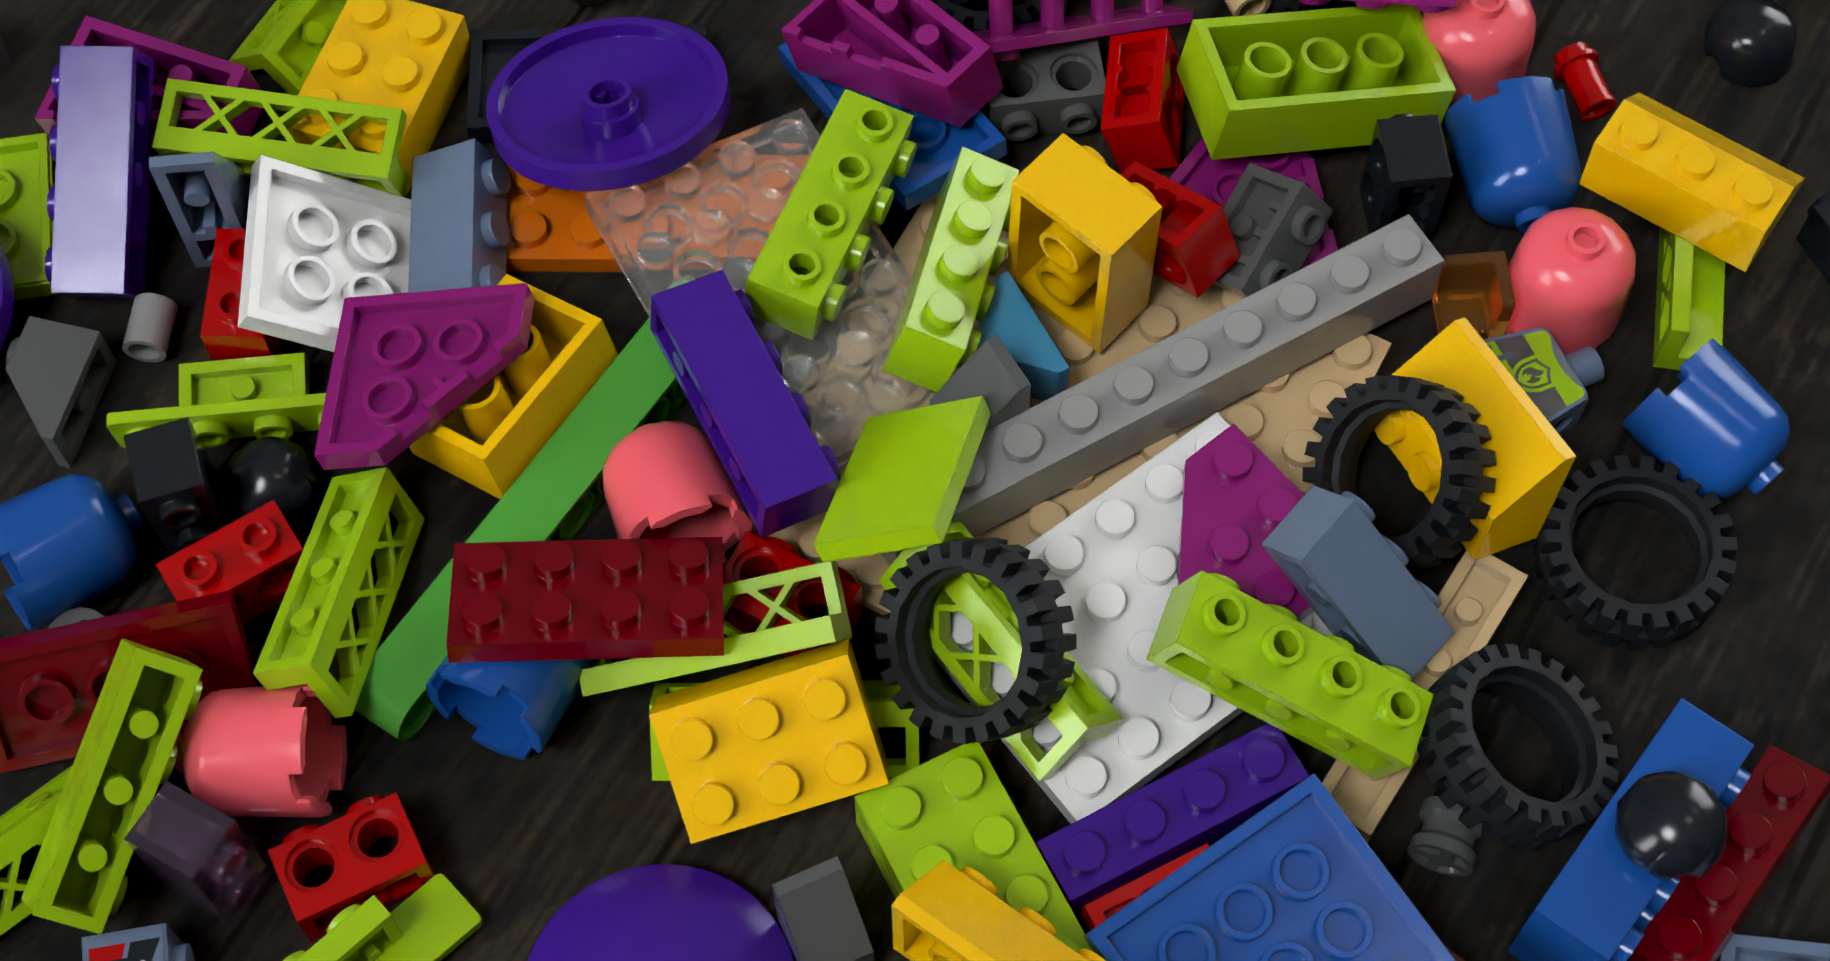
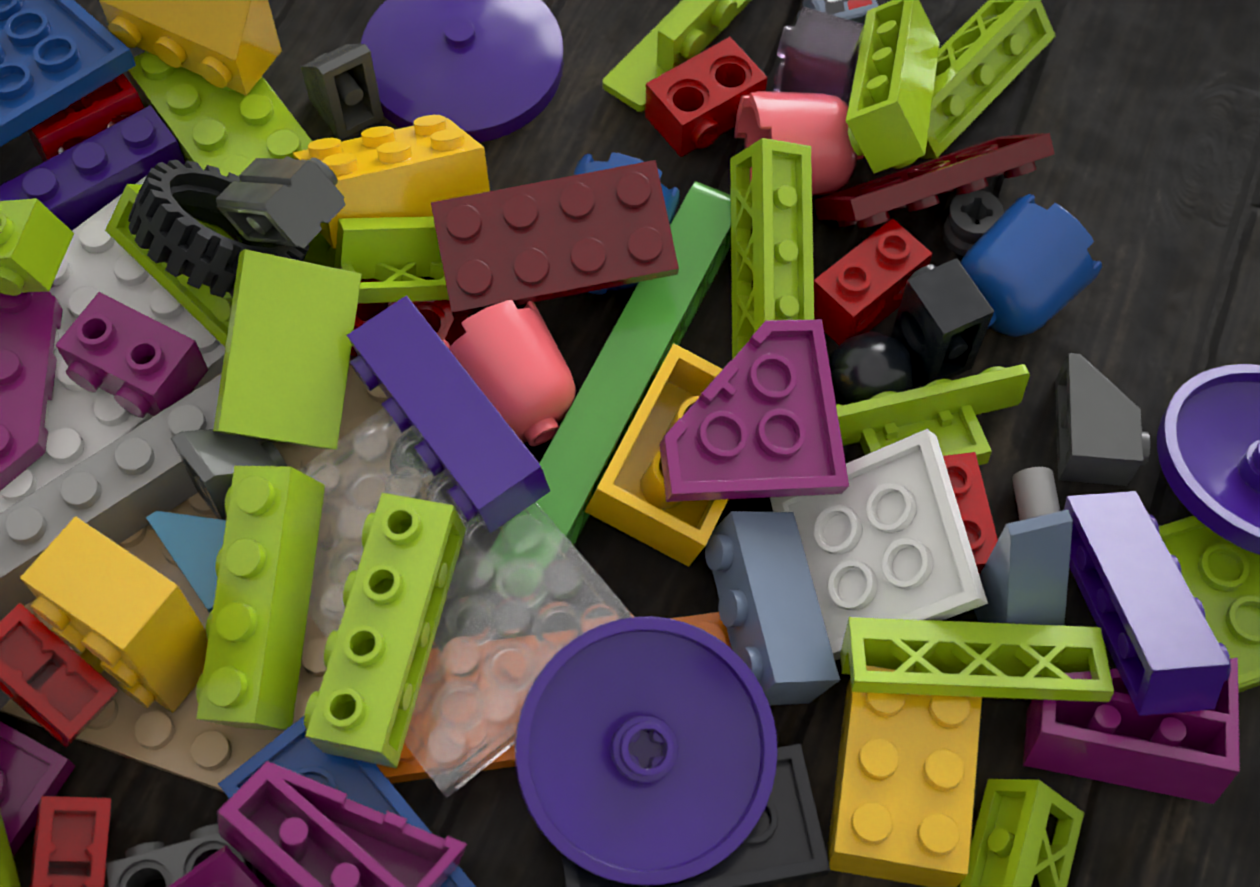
camera: 170 degrees right, 0 degrees up
none -> magenta brick [55,292,209,418]
none -> dark grey brick [216,156,345,248]

